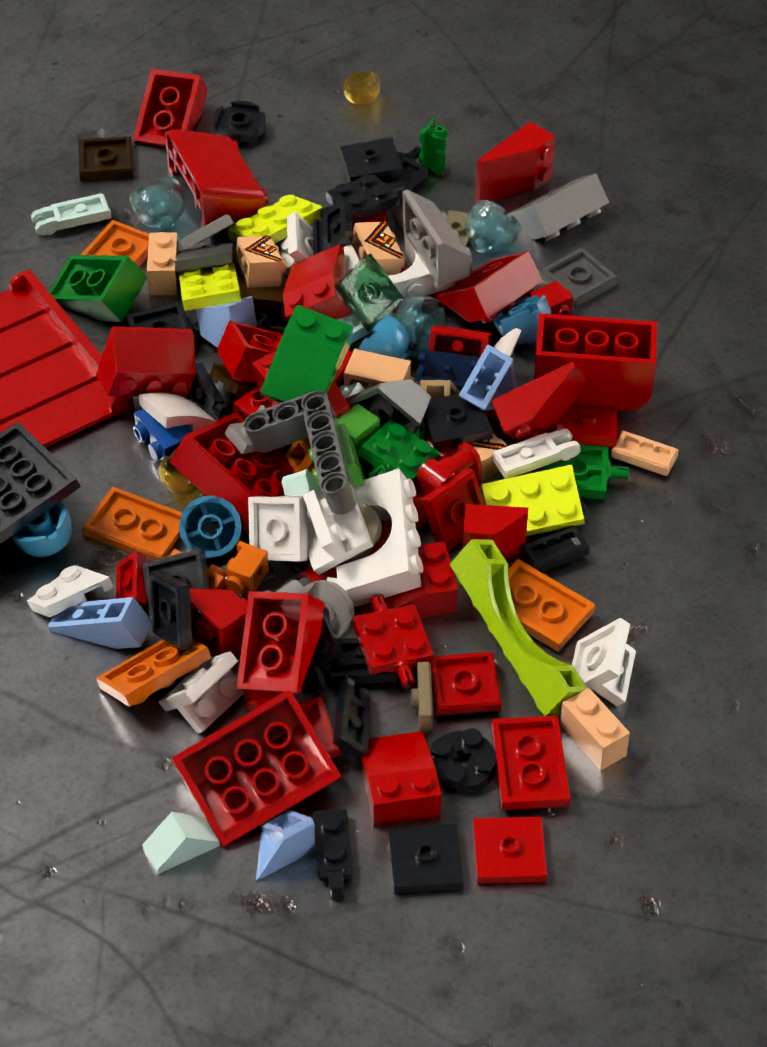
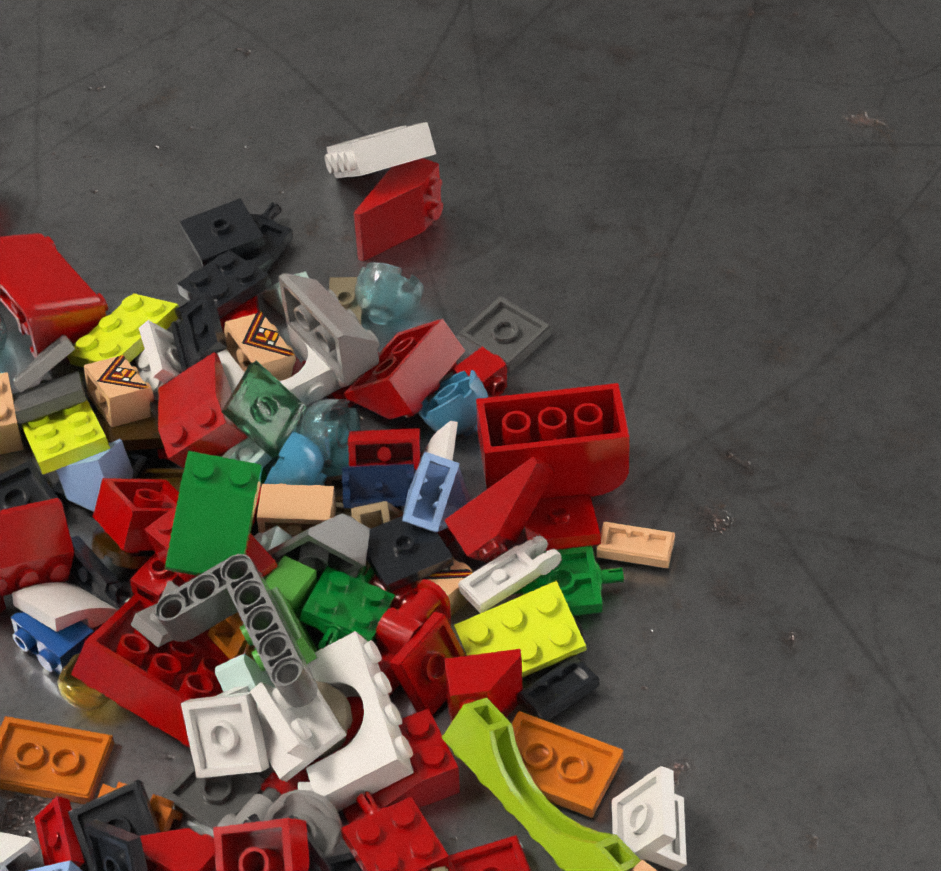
camera: 10 degrees left, 0 degrees up
dark azure cylinder [179,495,242,558] -> none
black plate [213,101,266,145] -> none
orange brick [225,541,269,596] -> none
clear yellow hair [341,70,381,105] -> none
green hinge [419,118,448,174] -> none
light grey slope [507,173,609,241] -> none
none -> white arch [324,122,436,178]

